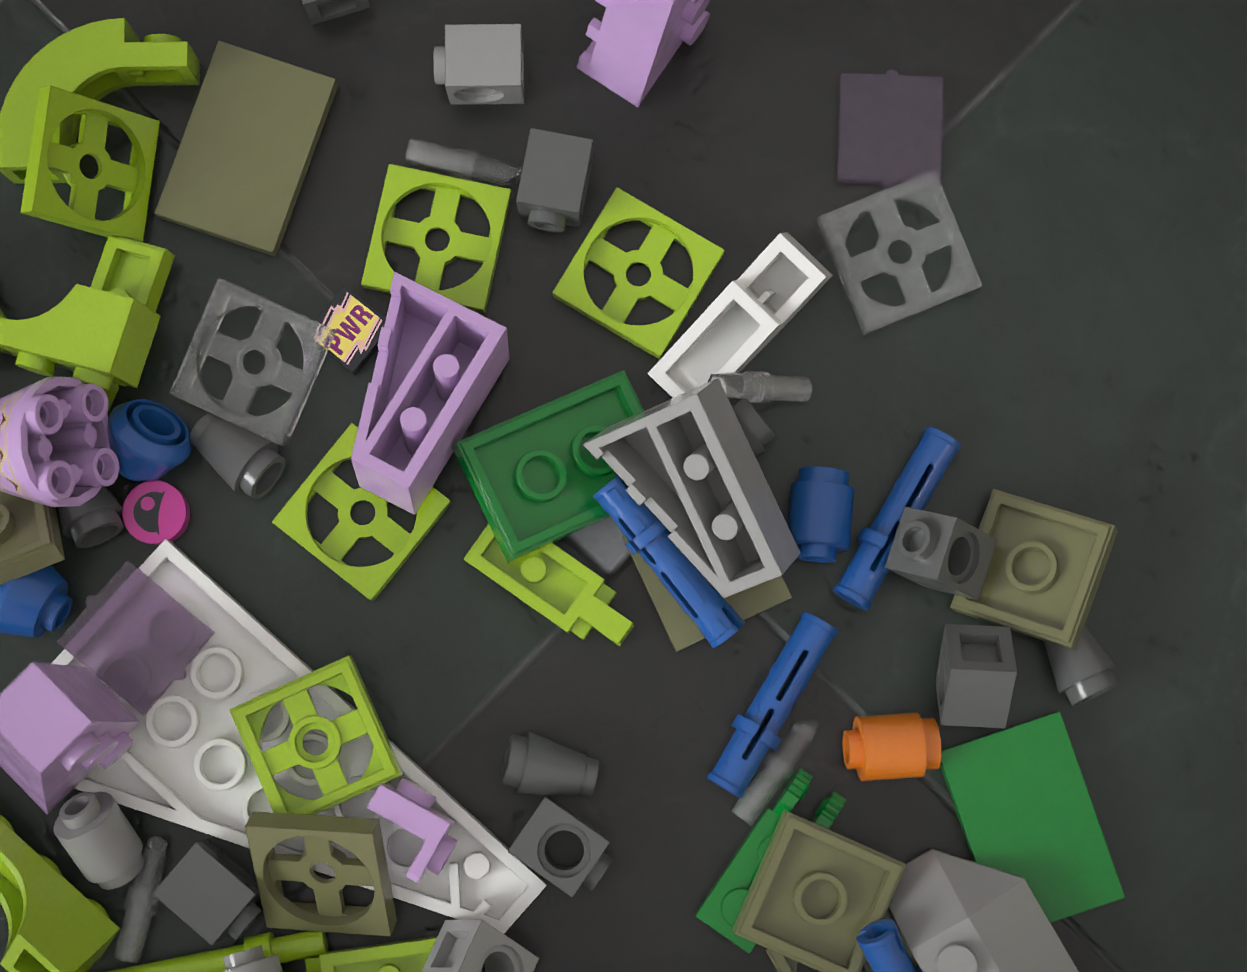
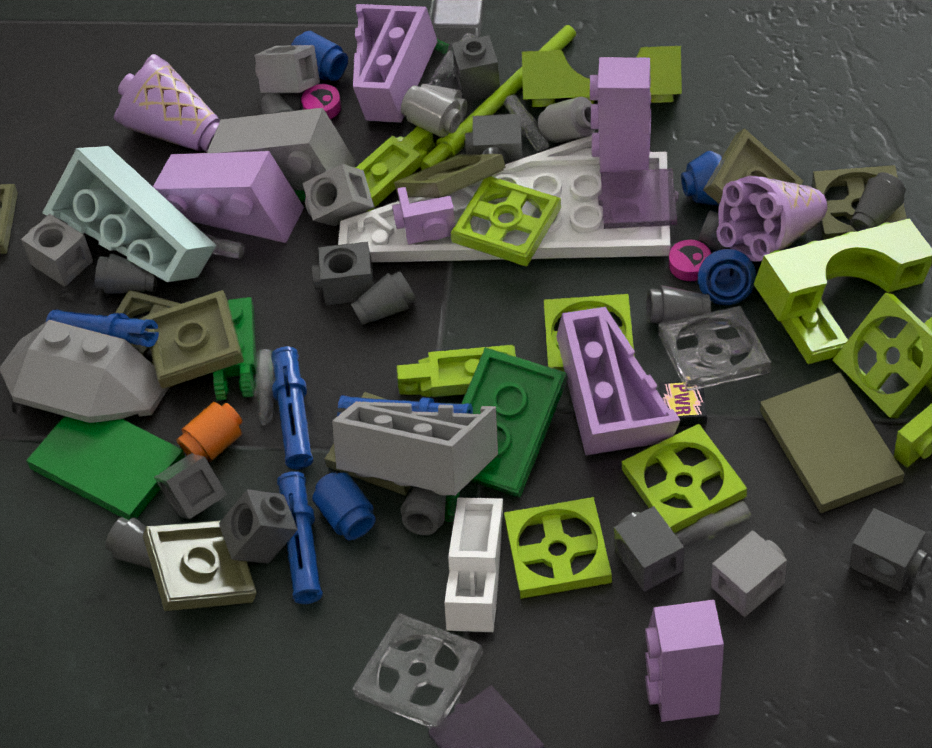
camera: 145 degrees right, 30 degrees down
clear piece [707,371,812,403] -> none

